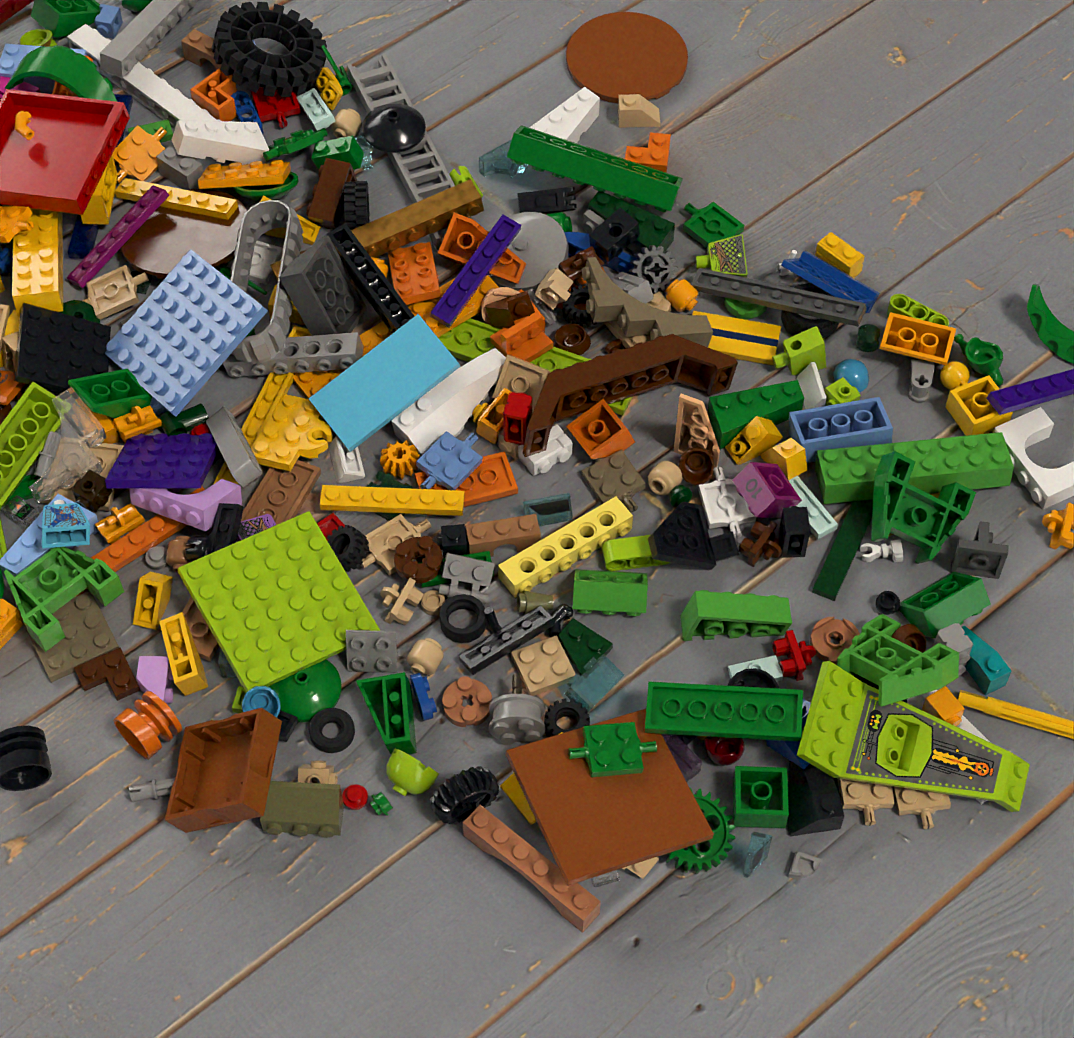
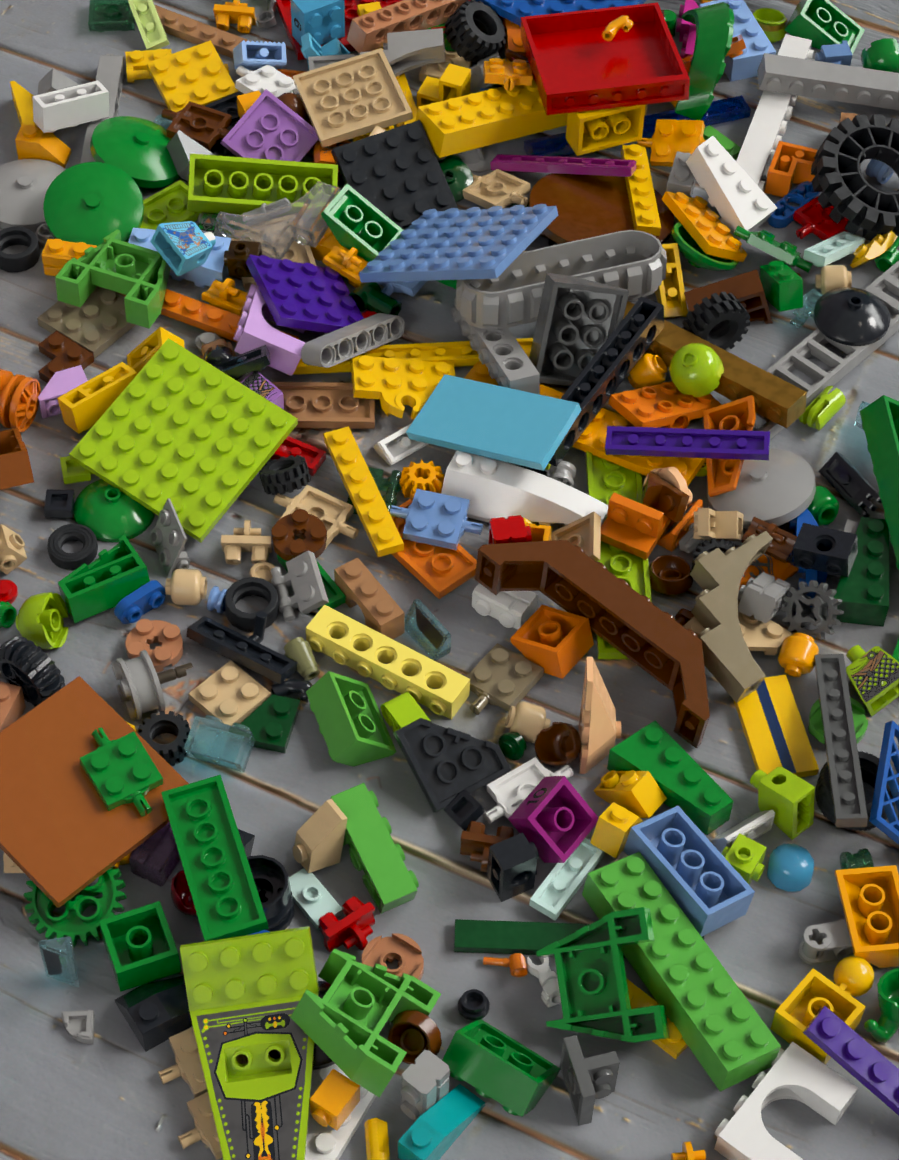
camera: 65 degrees right, 5 degrees down
dark azure hair [242,686,281,717] -> none
black brick [437,524,467,558] -> none
none -> medium blue bush [207,586,228,614]
none -> tan slope [292,799,348,873]
none -> orange hand [483,953,528,977]
none -> lime cylinder [669,343,724,397]

